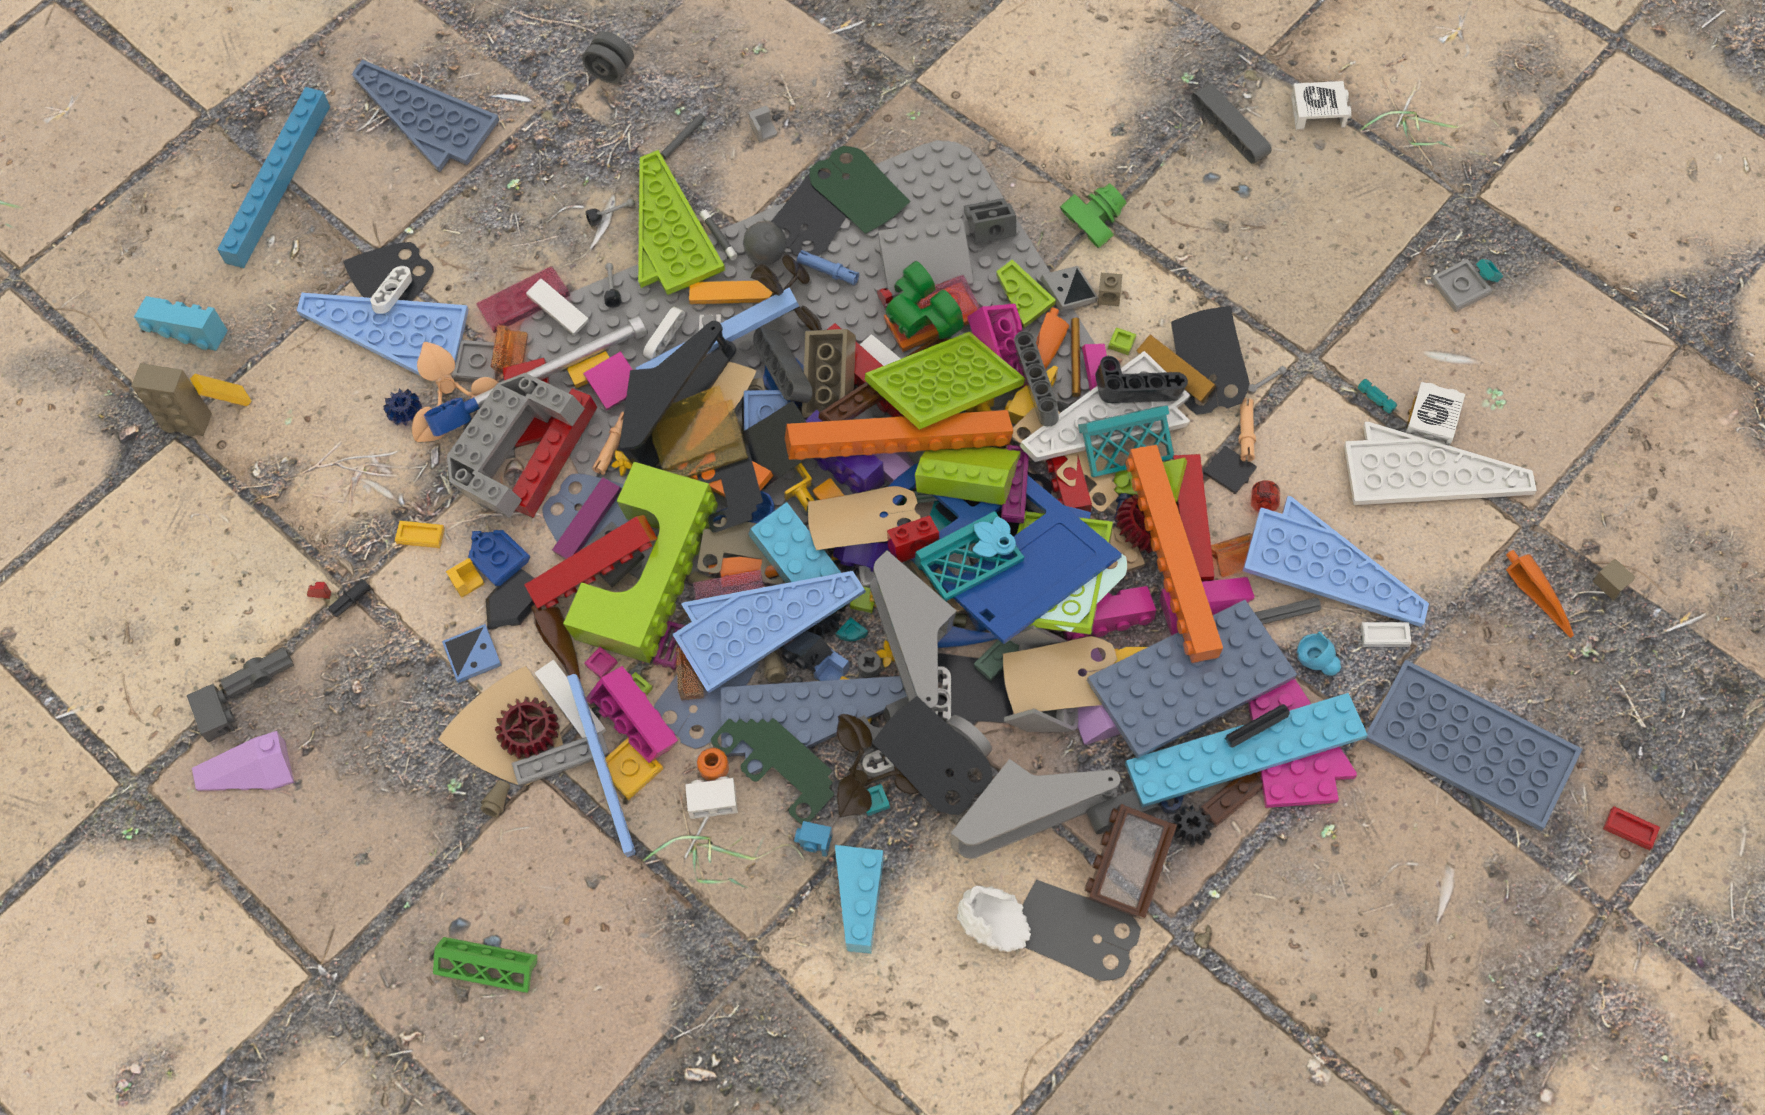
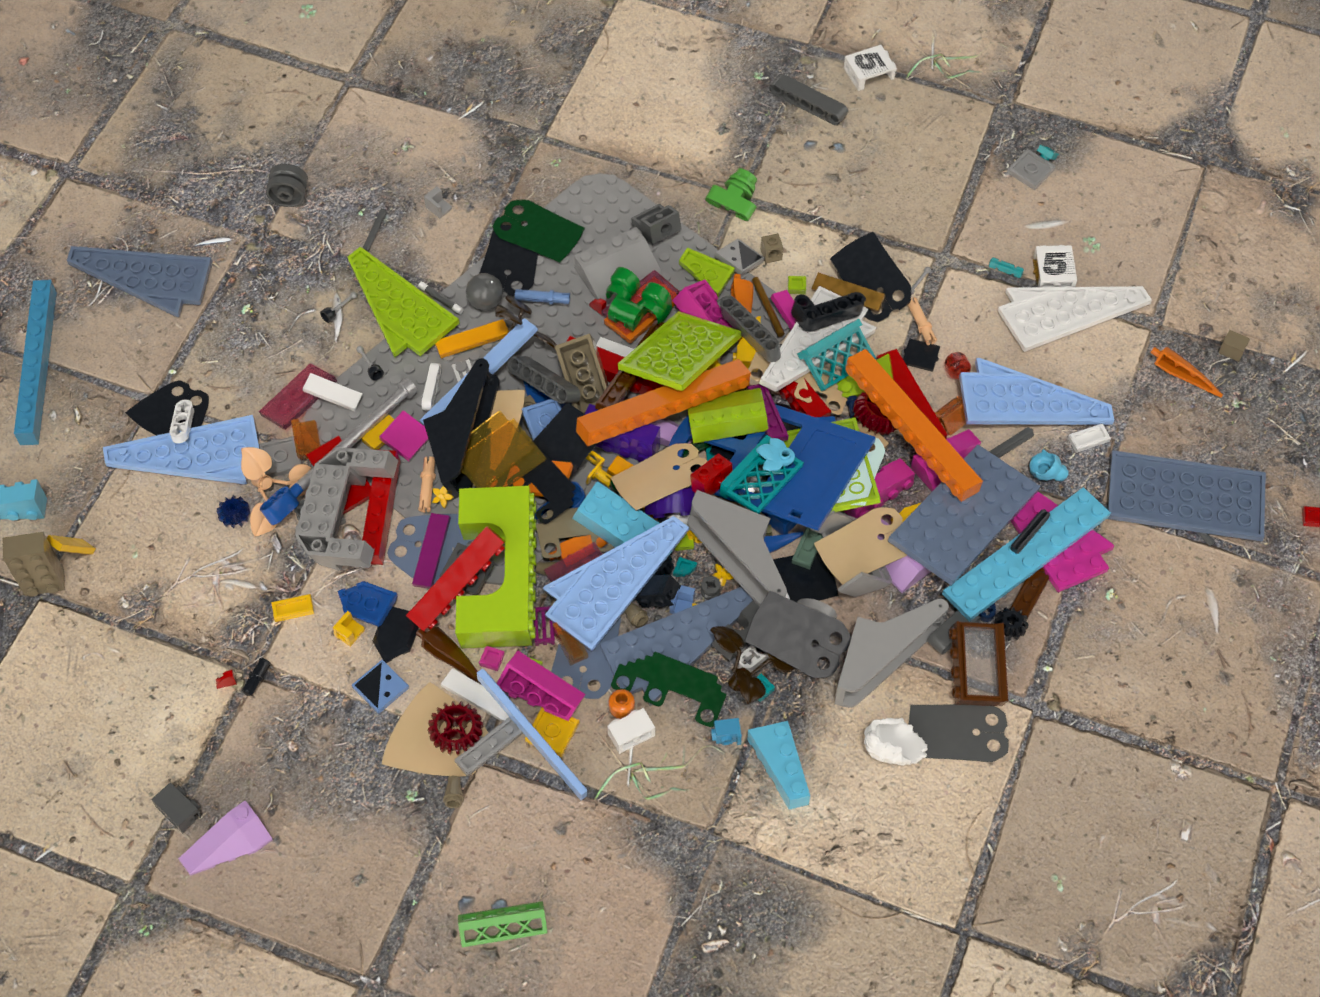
camera: 25 degrees left, 5 degrees down
dark grey piece [221,647,294,699] -> none

